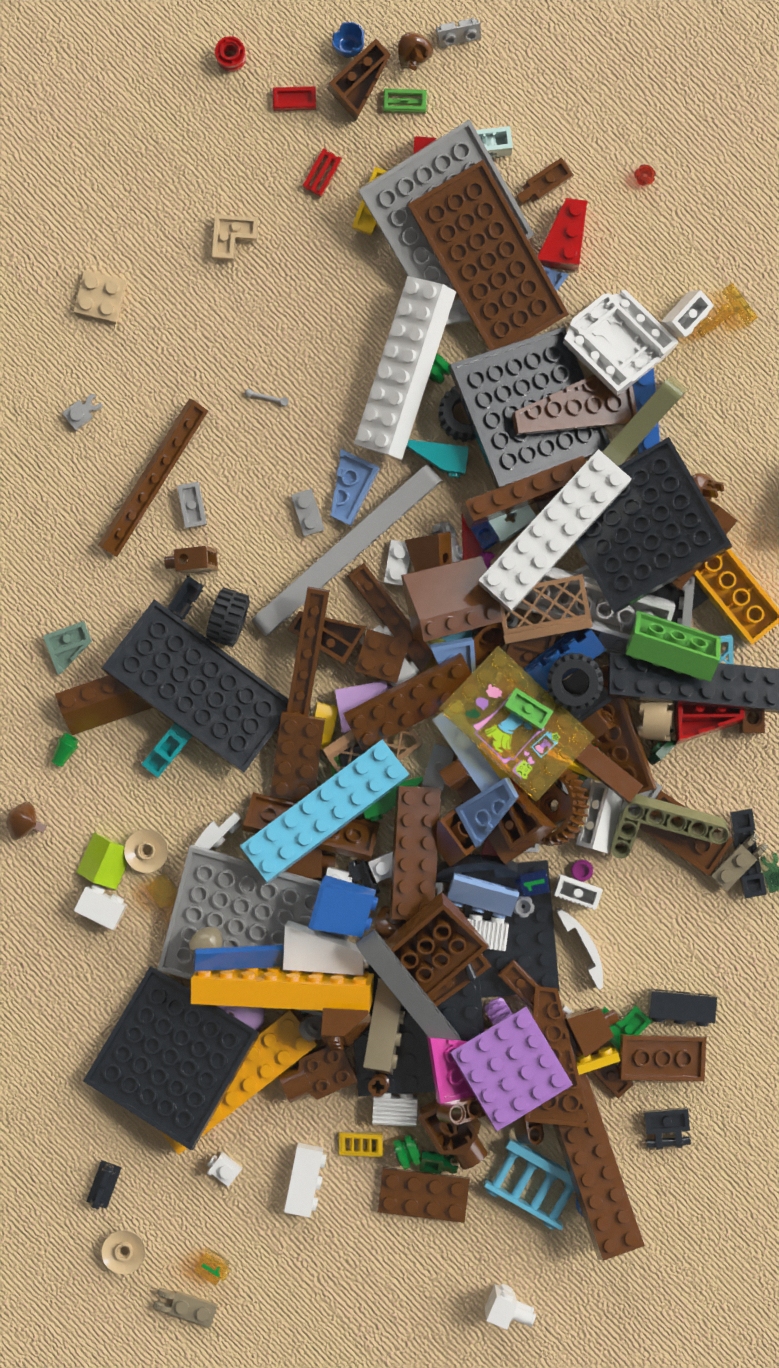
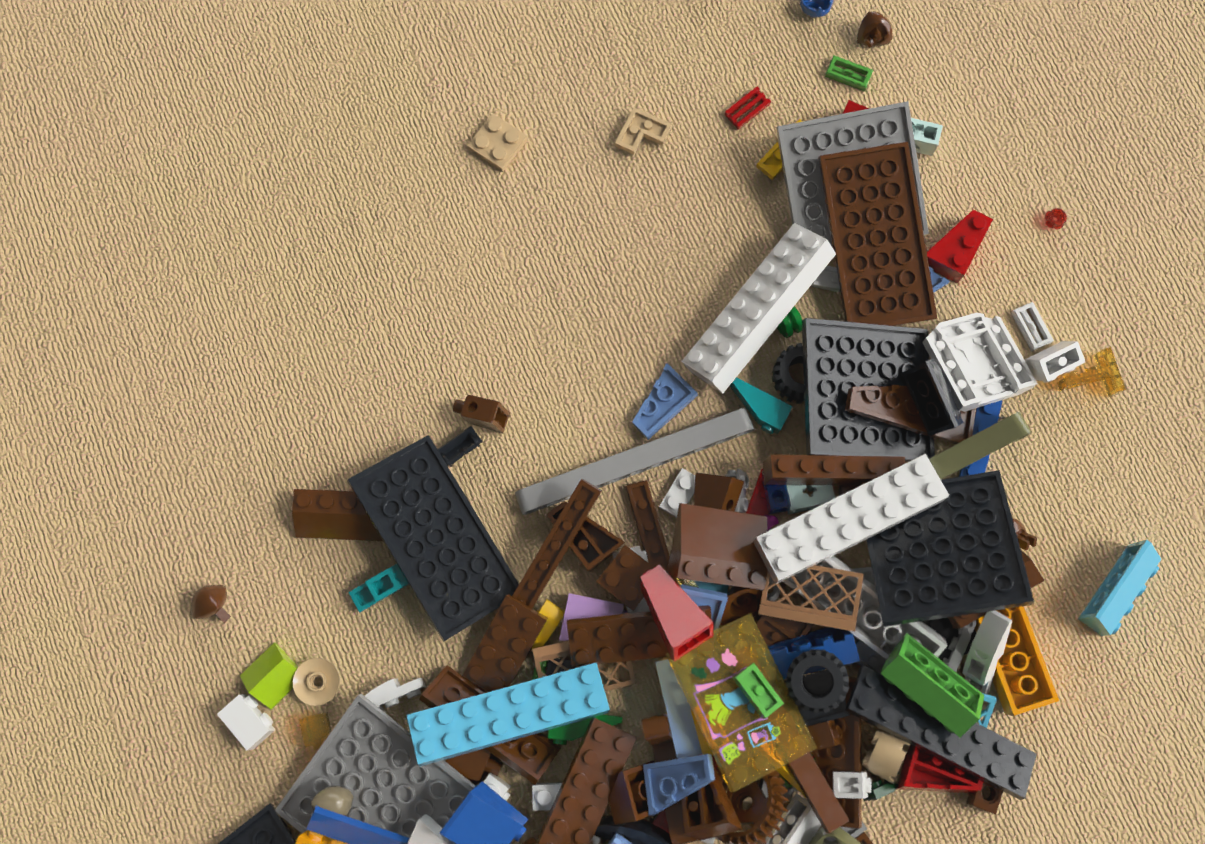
camera: 20 degrees right, 10 degrees down
sand green wing [43,620,92,675] -> none
green cone [51,733,79,767] -> none
light grey plate [63,394,103,431] -> none
reddish brown plate [98,398,208,557] -> none
light grey plate [177,482,207,529] -> none
black tyre [206,587,250,647] -> none
light grey hinge [245,389,289,406] -> none
red tile [273,86,316,111] -> none
light grey plate [291,489,325,537] -> none
reddish brown wedge [327,39,391,121] -> none
black hinge [348,859,380,899] -> none
light grey plate [422,744,455,791] -> none
light grey hinge [436,17,481,48] -> none
reddish brown hinge [516,157,574,206] -> none
none -> slope [640,565,713,662]
none -> white bracket [833,772,872,799]
none -> black slope [902,359,963,436]
none -> white slope [962,610,1012,694]
none -> white tile [1011,302,1054,352]

